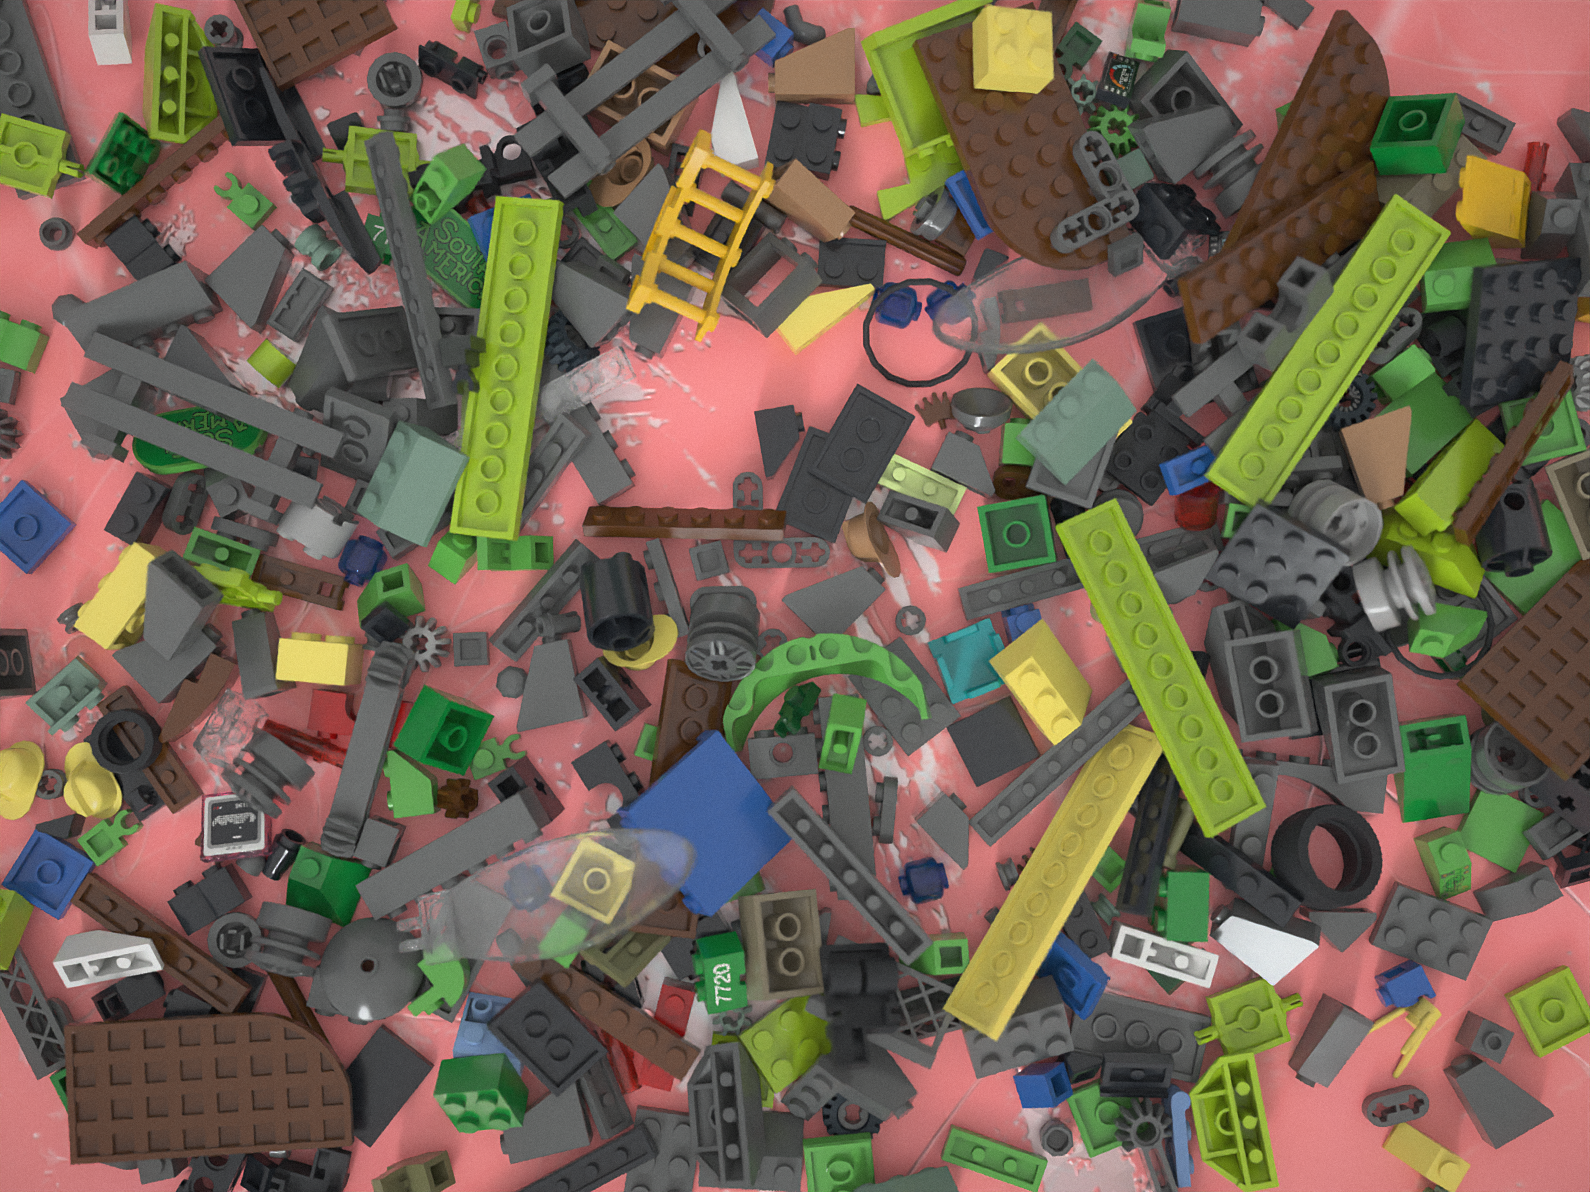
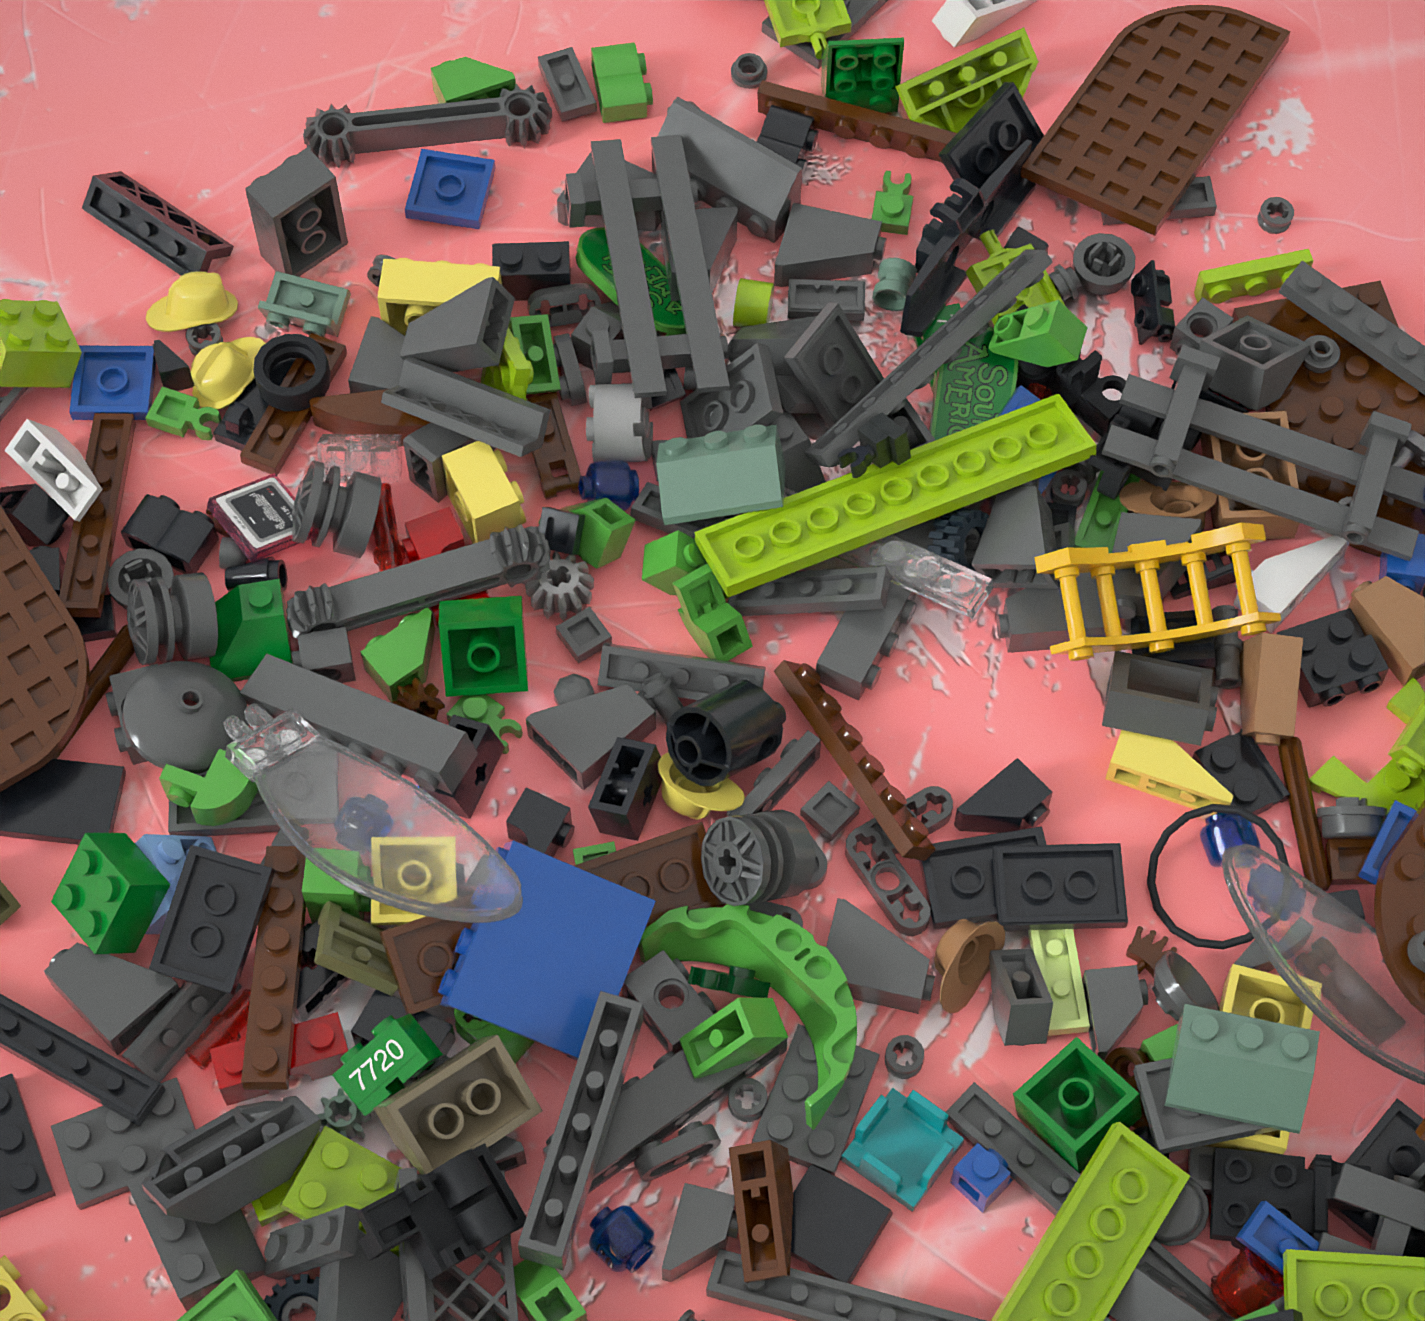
camera: 60 degrees right, 25 degrees down
dark grey bush [204,14,244,48] -> none
light yellow slope [989,619,1093,746] -> none
none -> dark grey fence [381,357,551,457]
none -> reddish brown slope [729,1140,793,1283]

